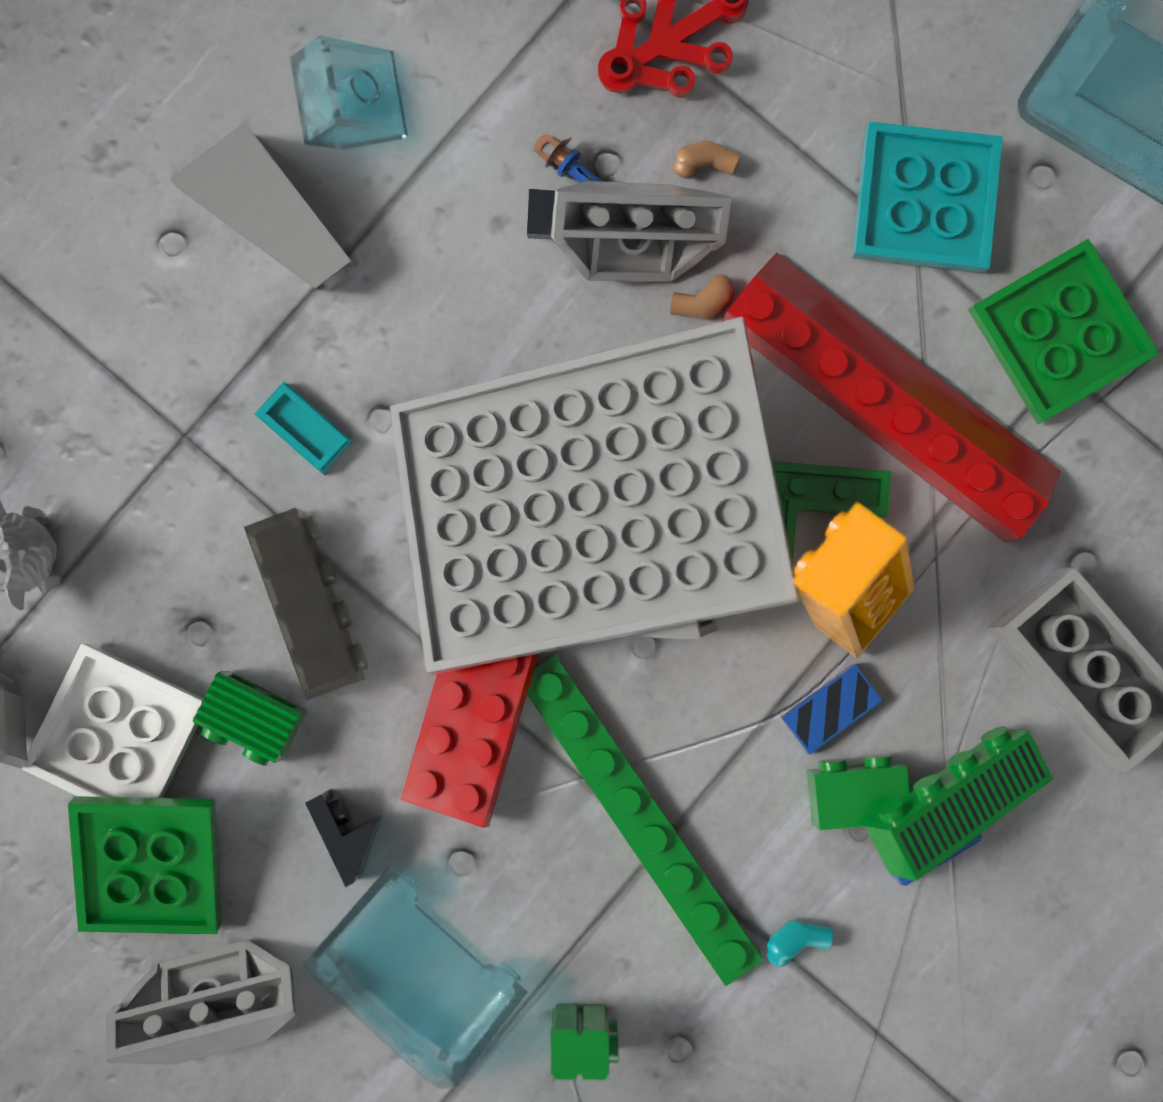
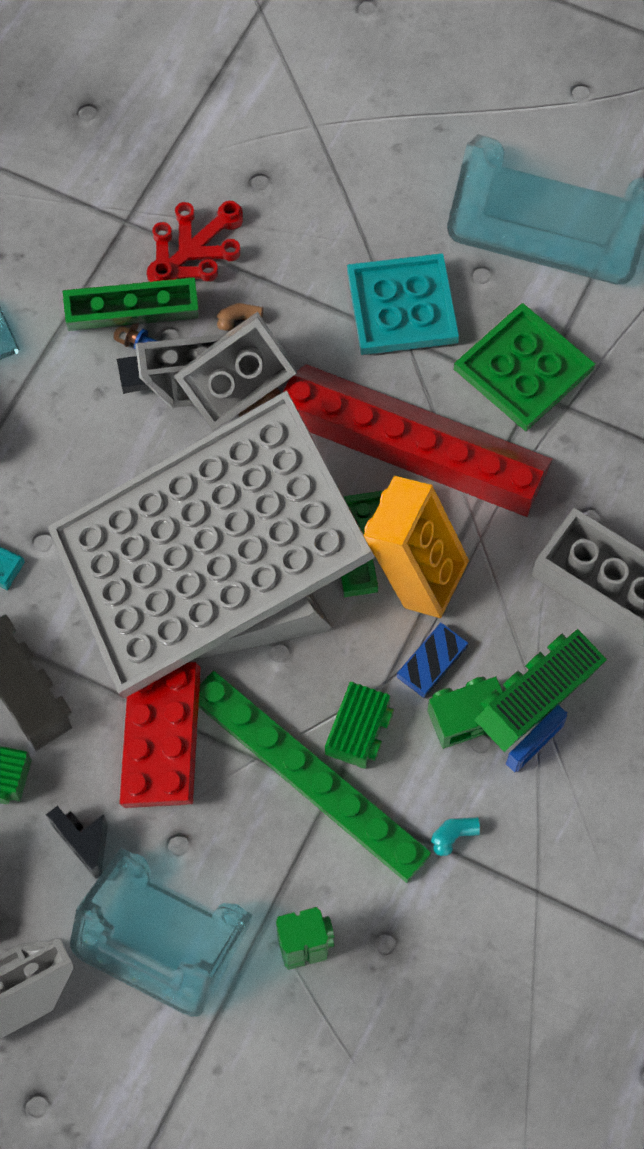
camera: 15 degrees left, 20 degrees down
none -> green brick [62,277,199,331]
none -> light grey slope [174,312,297,431]
none -> green brick [325,682,394,769]

